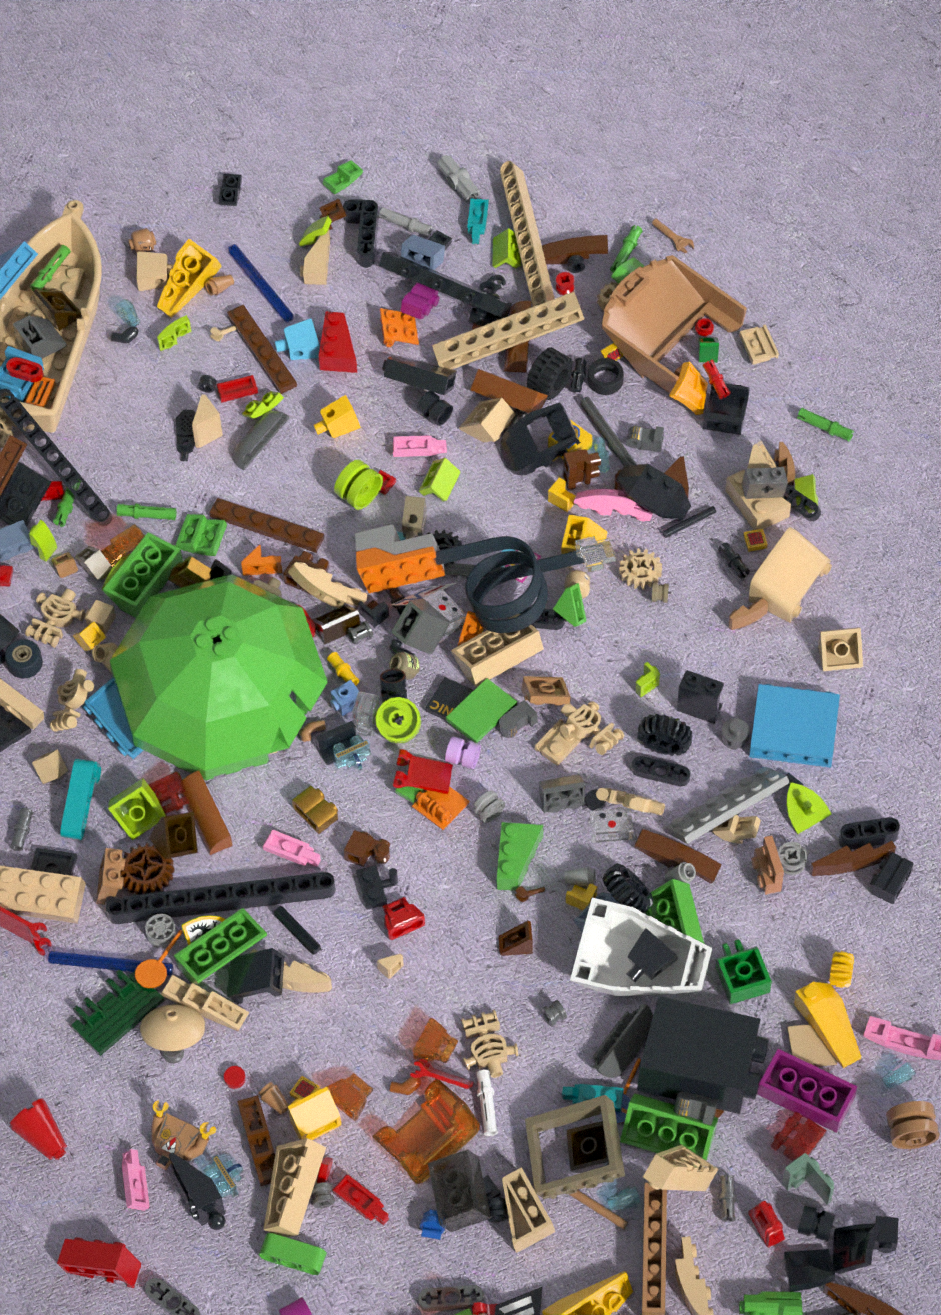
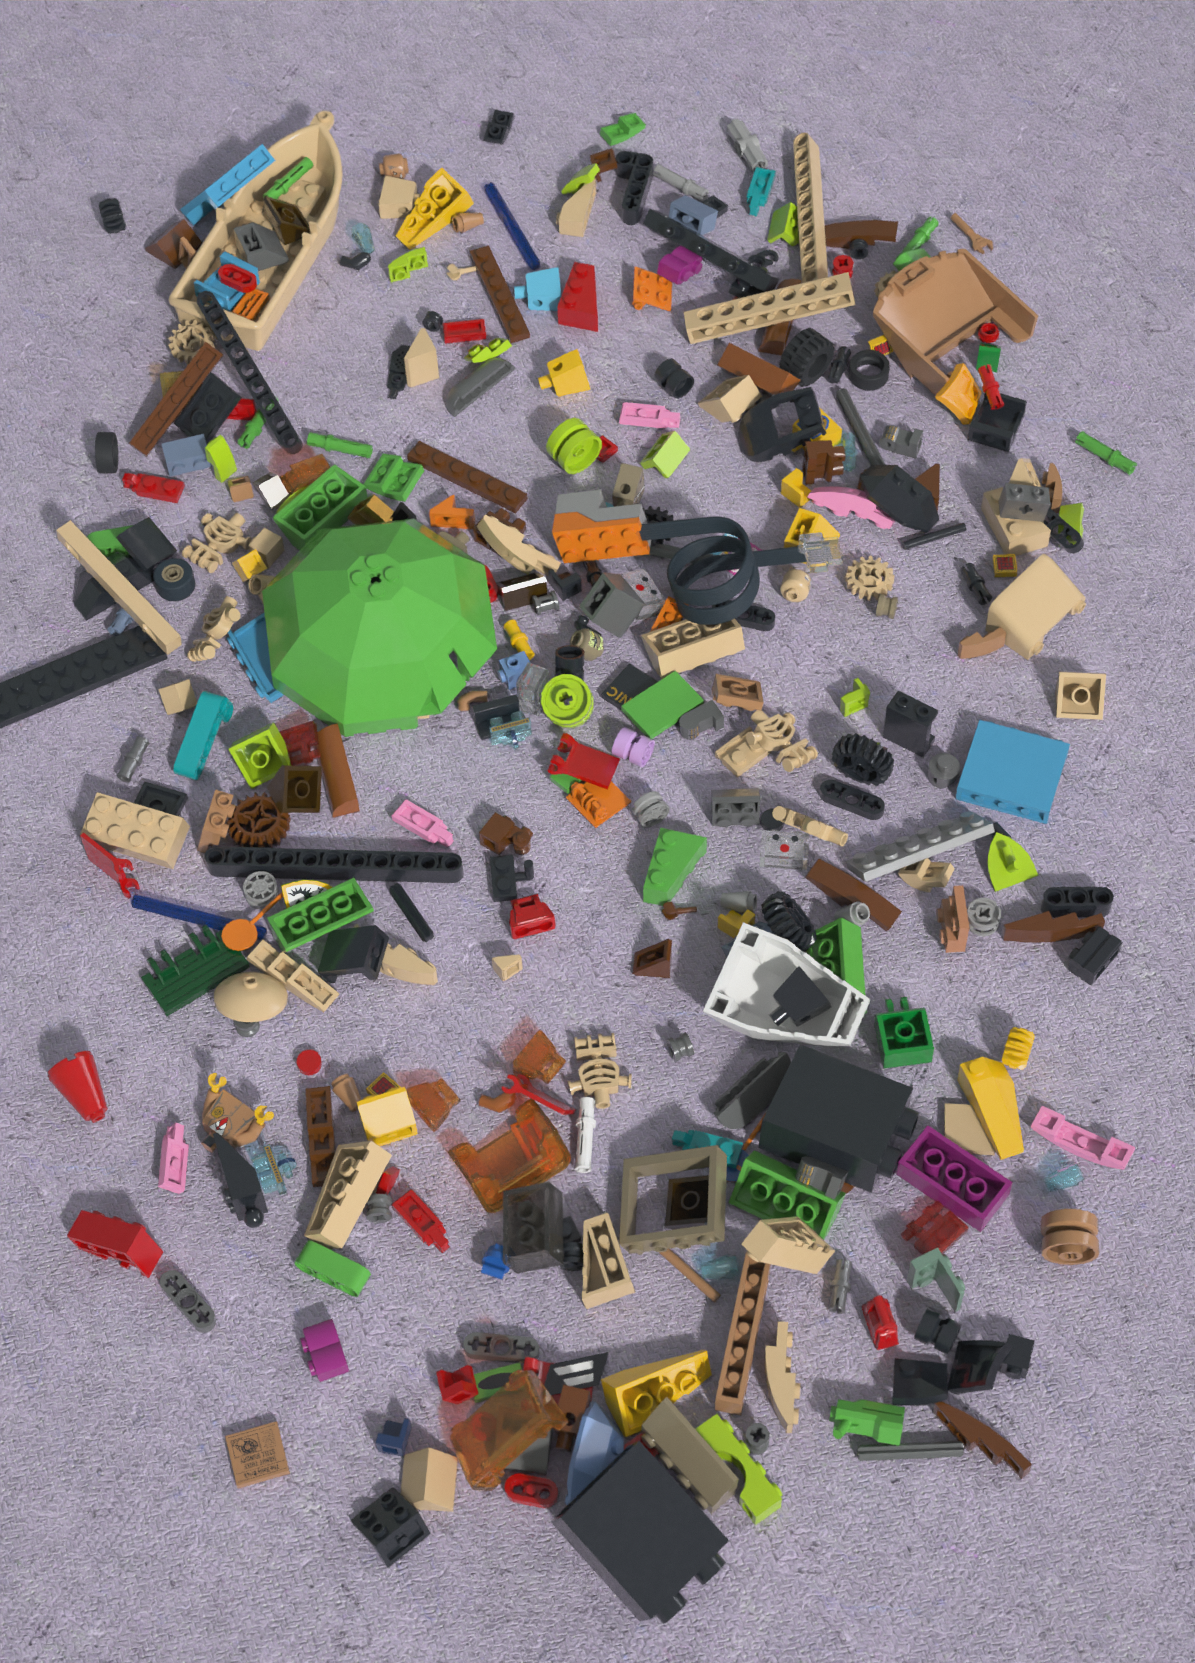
camera: 10 degrees right, 0 degrees up
pearl gold brick [292,785,338,834] -> none
black slope [382,356,457,395] -> none
white sticker [391,582,458,605] -> none
bright green slope [553,583,587,627] -> none
tan plate [740,325,779,365] -> none

